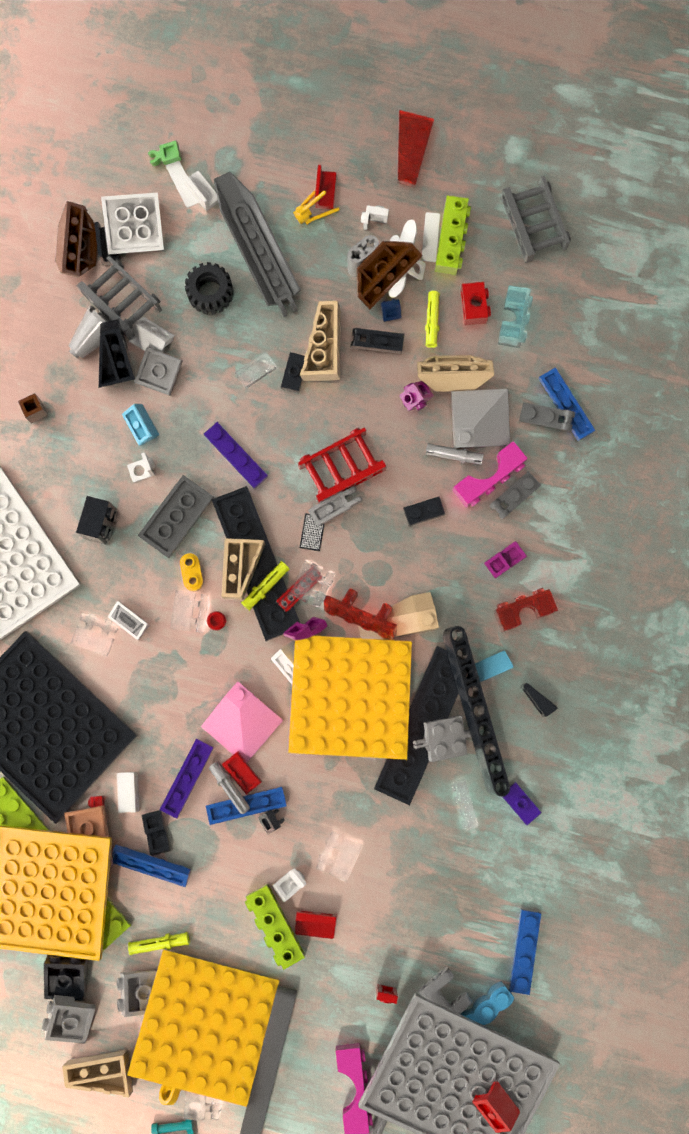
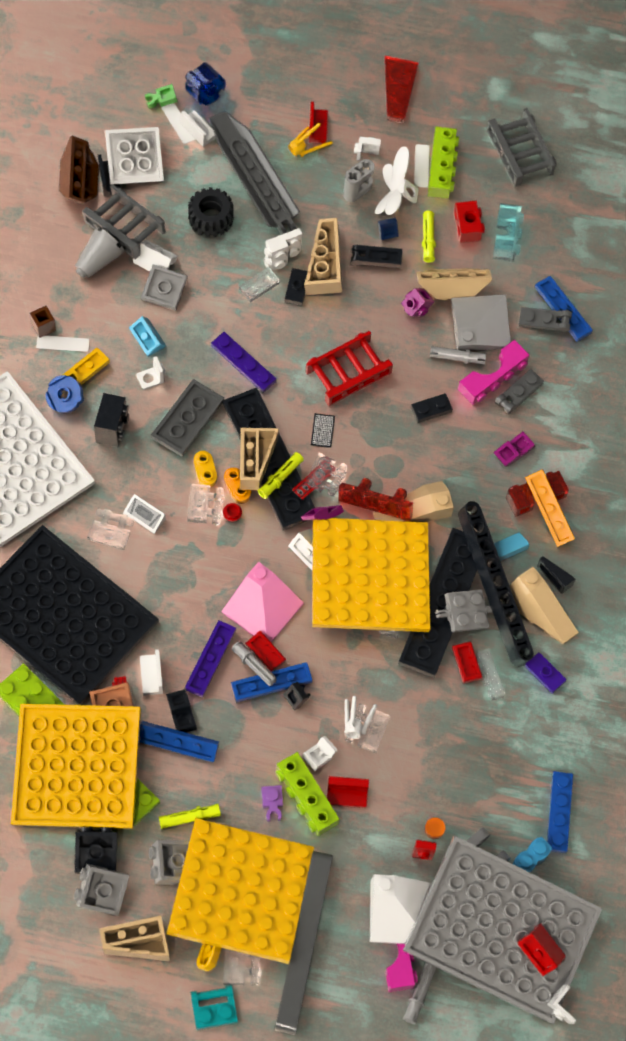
camera: 10 degrees left, 15 degrees down
black wedge [98,319,135,388] -> none
light grey hinge [308,486,363,527] -> none
reddish brown wedge [356,241,423,310] -> none
none -> white sticker [36,336,89,352]
none -> plate [45,375,84,413]
none -> yellow plate [63,347,110,385]
none -> clear blue brick [185,62,226,106]
none -> light orange plate [224,467,251,504]
none -> medium lavender plate [261,785,283,822]
none -> white plate [264,228,302,271]
none -> white plant [344,696,377,739]
none -> white slope [370,874,432,944]
none -> orange tile [425,817,445,839]
none -> red plate [452,641,482,684]
none -> tan wedge [509,567,579,644]
none -> light orange plate [525,469,575,547]

